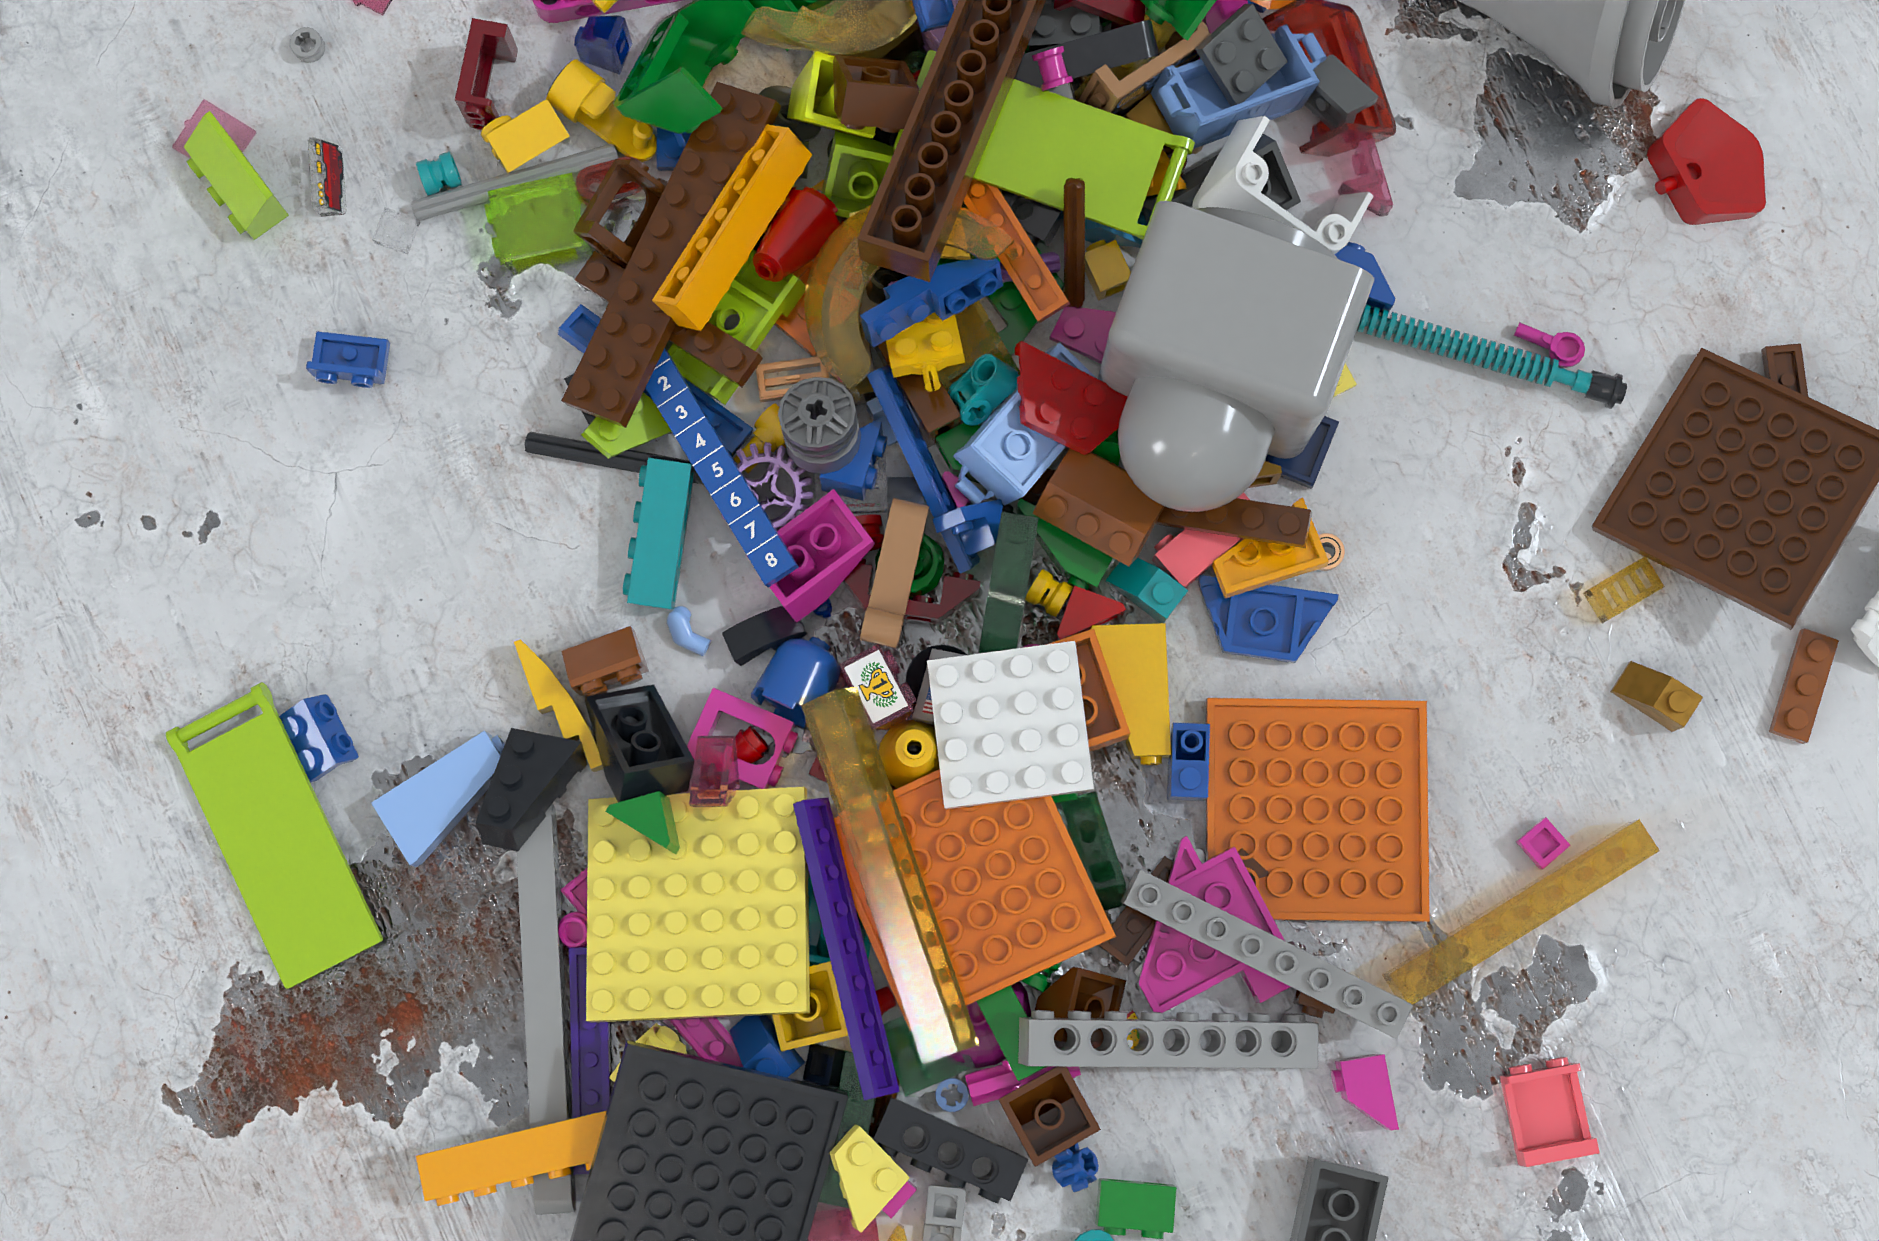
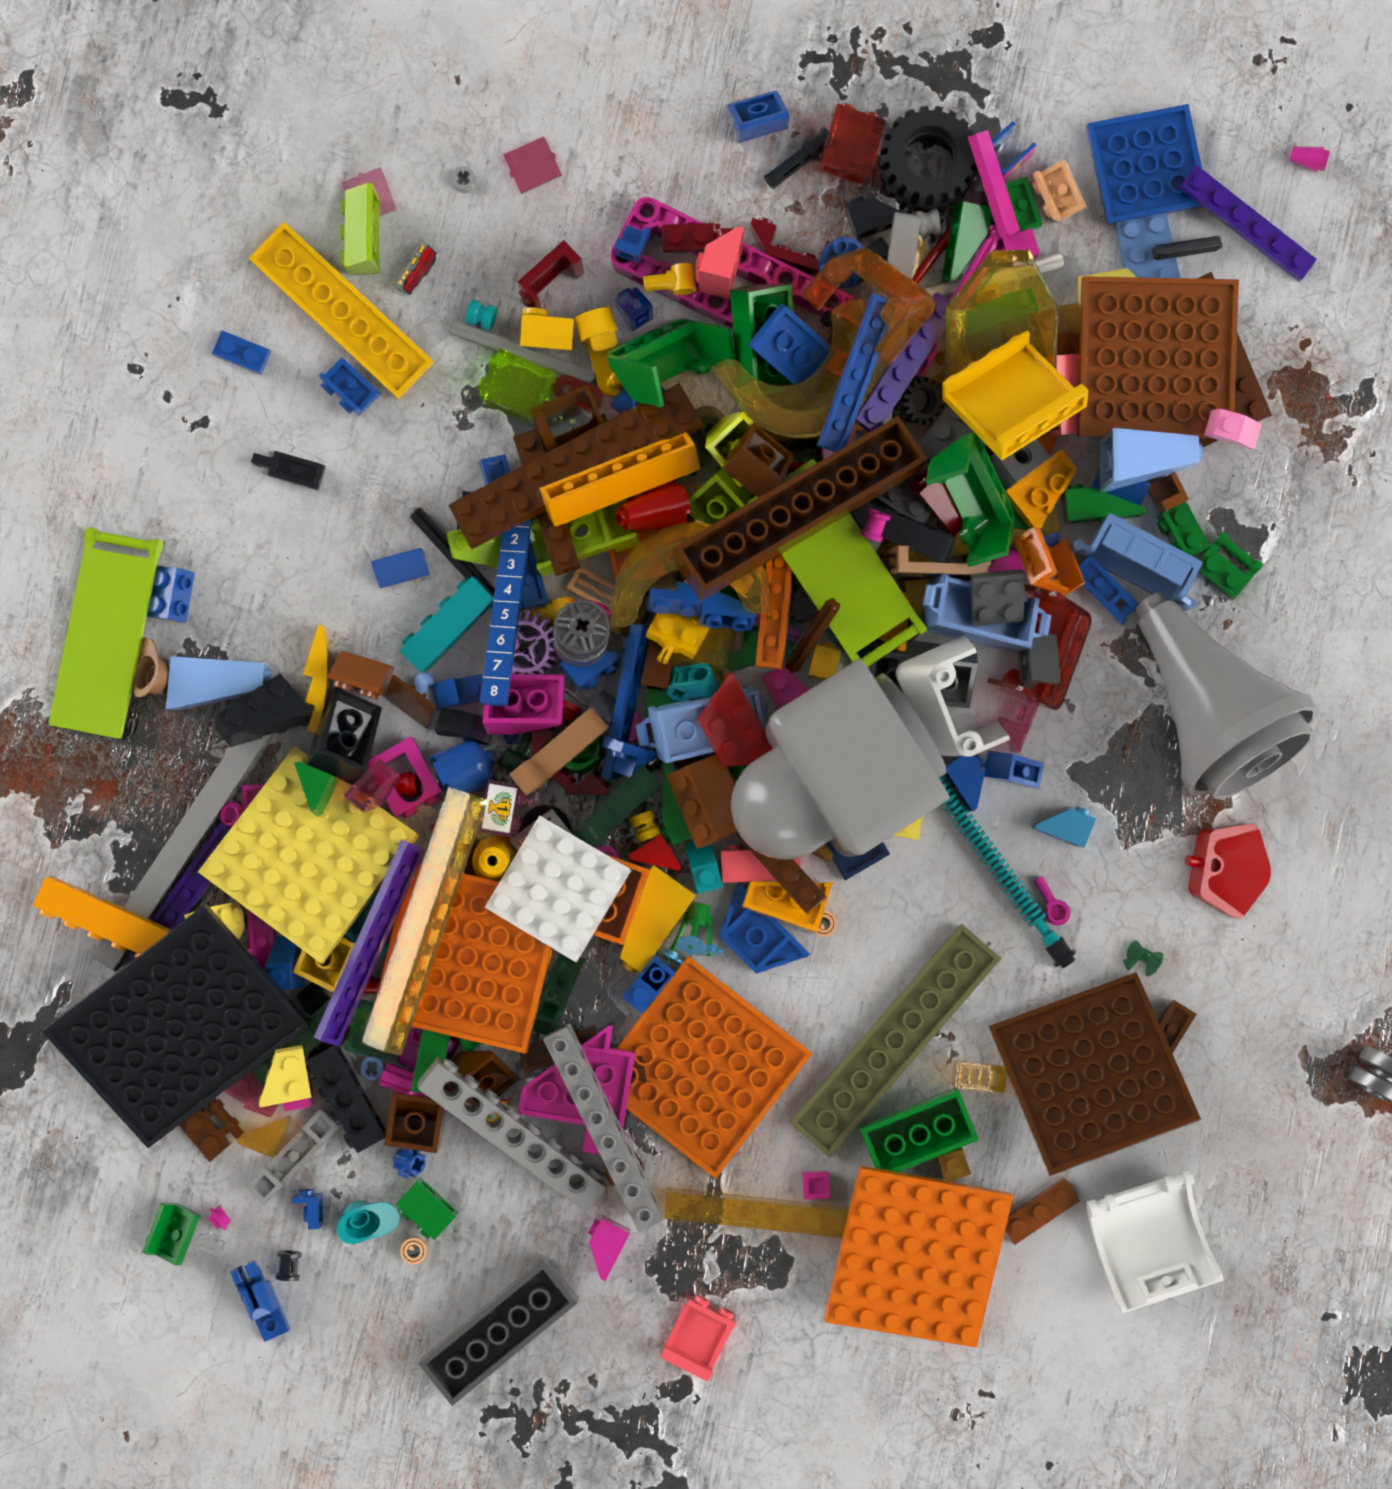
camera: 40 degrees right, 5 degrees up
none -> medium nougat piece [133,637,169,698]
none -> blue plate [212,330,271,375]
none -> yellow plate [248,222,434,400]
none -> black hinge [251,451,326,491]
none -> blue slope [371,548,430,589]
none -> reddish brown piece [386,674,436,729]
none -> blue slope [432,674,483,710]
none -> clear green piece [499,732,532,773]
none -> plant [656,902,724,965]
none -> olive plate [789,924,1002,1158]
none -> orange plate [823,1166,1013,1348]
none -> green slope [858,1087,979,1172]
none -> blue slope [984,751,1044,789]
none -> dark azure slope [1032,806,1096,848]
none -> clear green piece [1123,940,1164,976]

